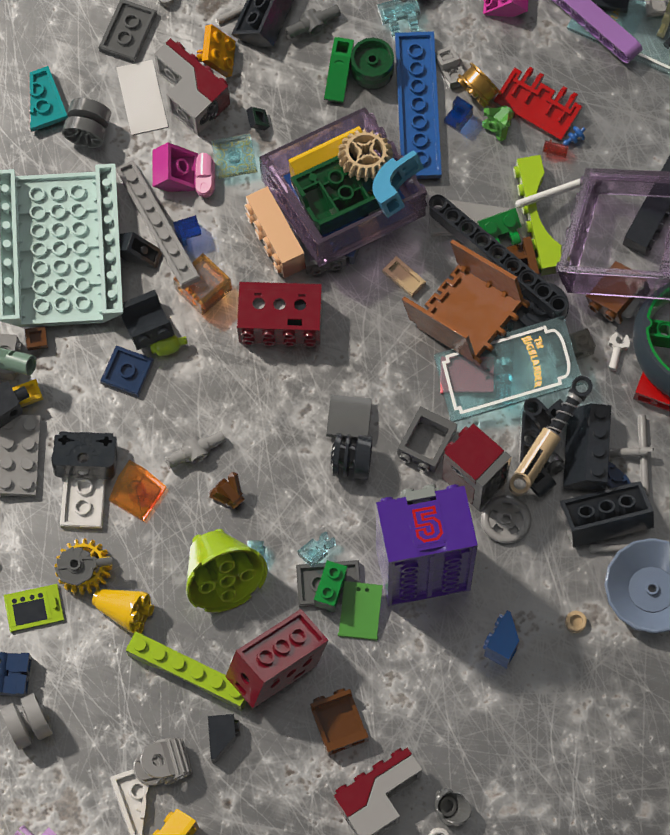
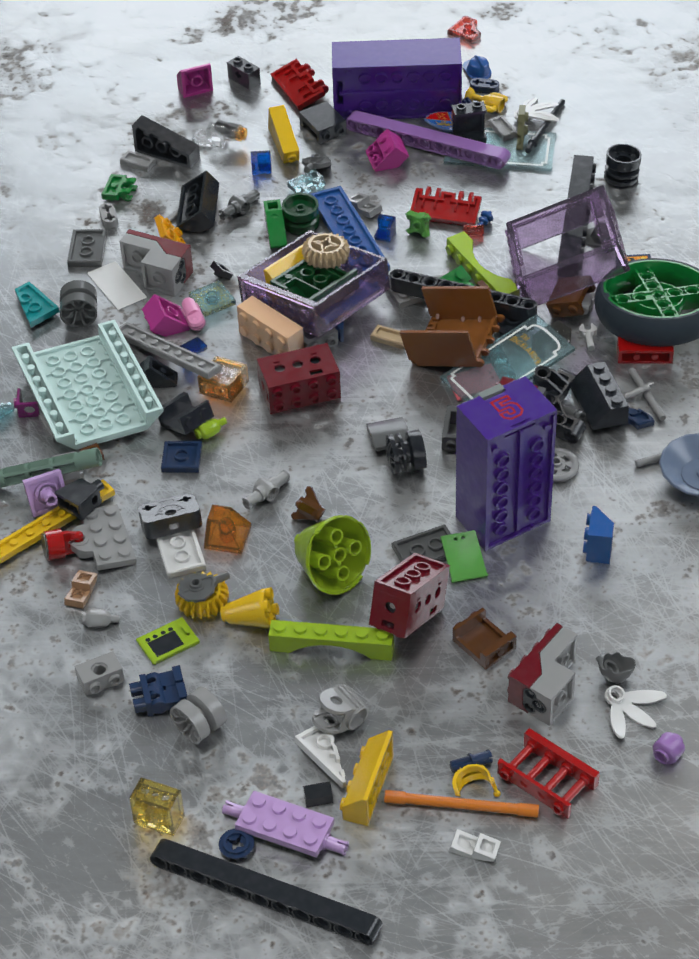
camera: 20 degrees left, 25 degrees down
black slope [208,714,240,763] -> none
clear light blue plate [297,532,336,568] -> none
green brick [314,560,348,612] -> none
dark azure arch [373,150,424,218] -> none
pearl gold wheel [456,62,502,108] -> none
piece [509,376,593,496] -> none
white piece [515,169,602,208] -> none
black slope [560,481,654,548] -> none
tan tile [565,611,587,633] -> none

